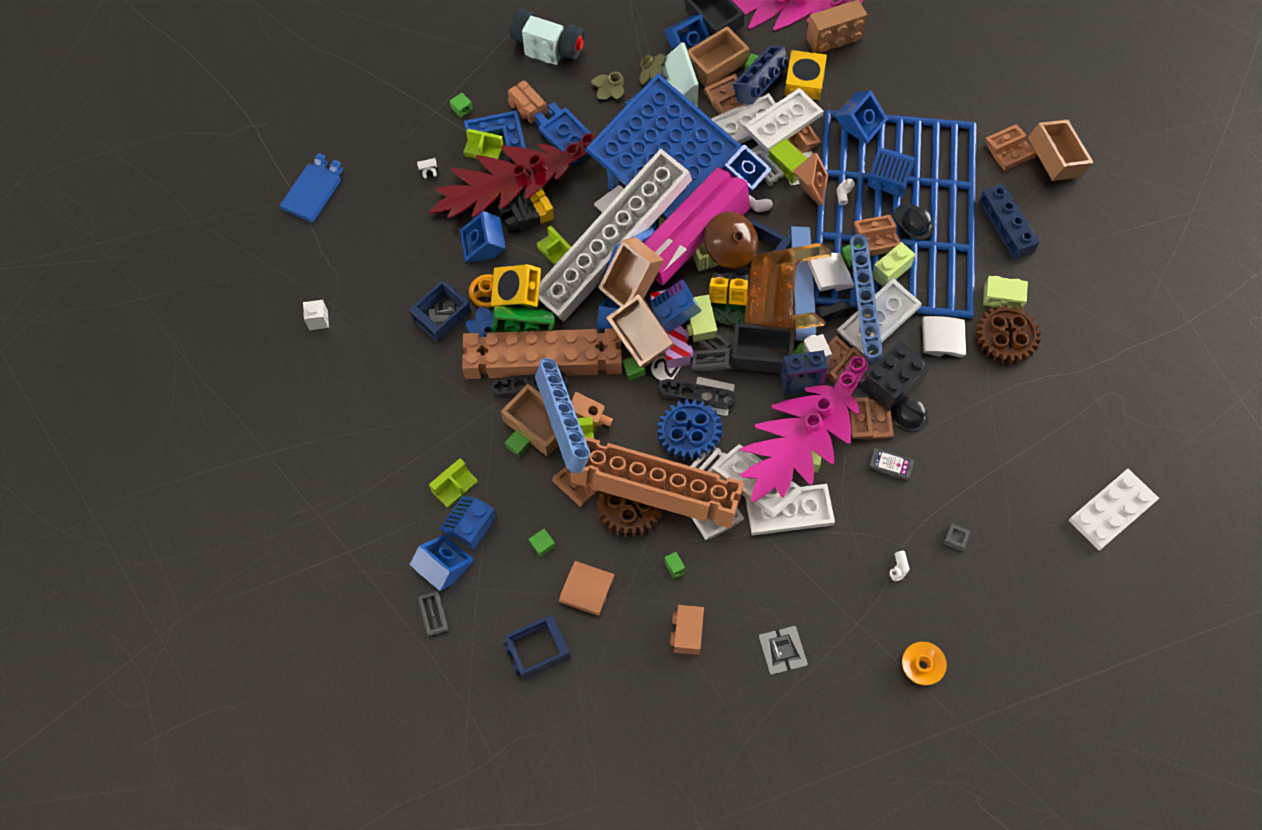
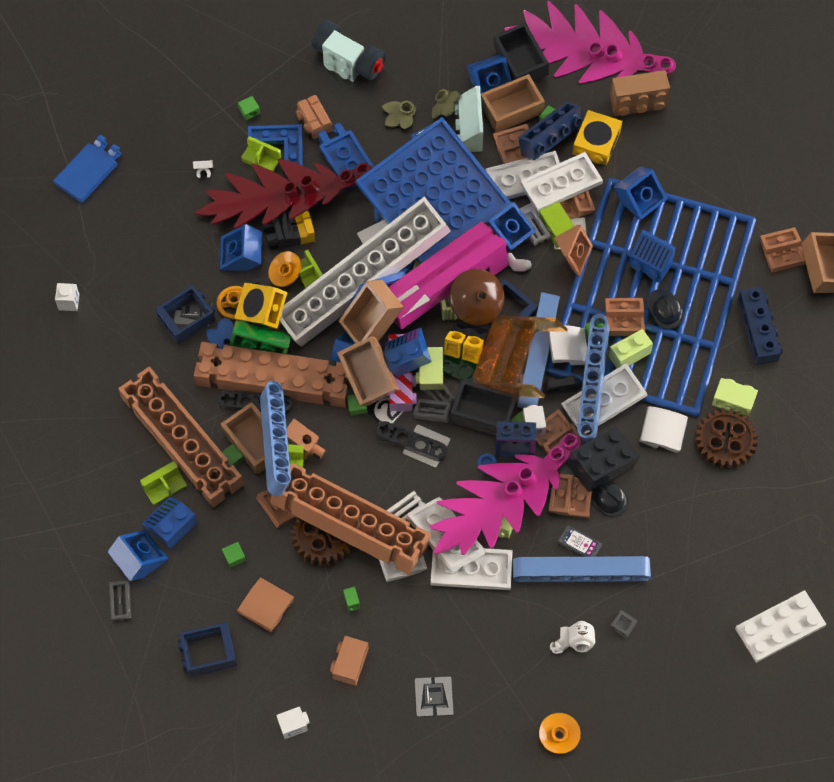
camera: 10 degrees right, 0 degrees up
blue gear [657,399,723,461] -> none
white arm [836,179,855,205] -> none
none -> nougat brick [118,366,244,508]
none -> light orange dish [269,251,301,287]
none -> white brick [276,706,310,739]
none -> blue tile [477,453,497,474]
none -> medium blue beam [513,556,651,582]
none -> white head [568,621,595,652]

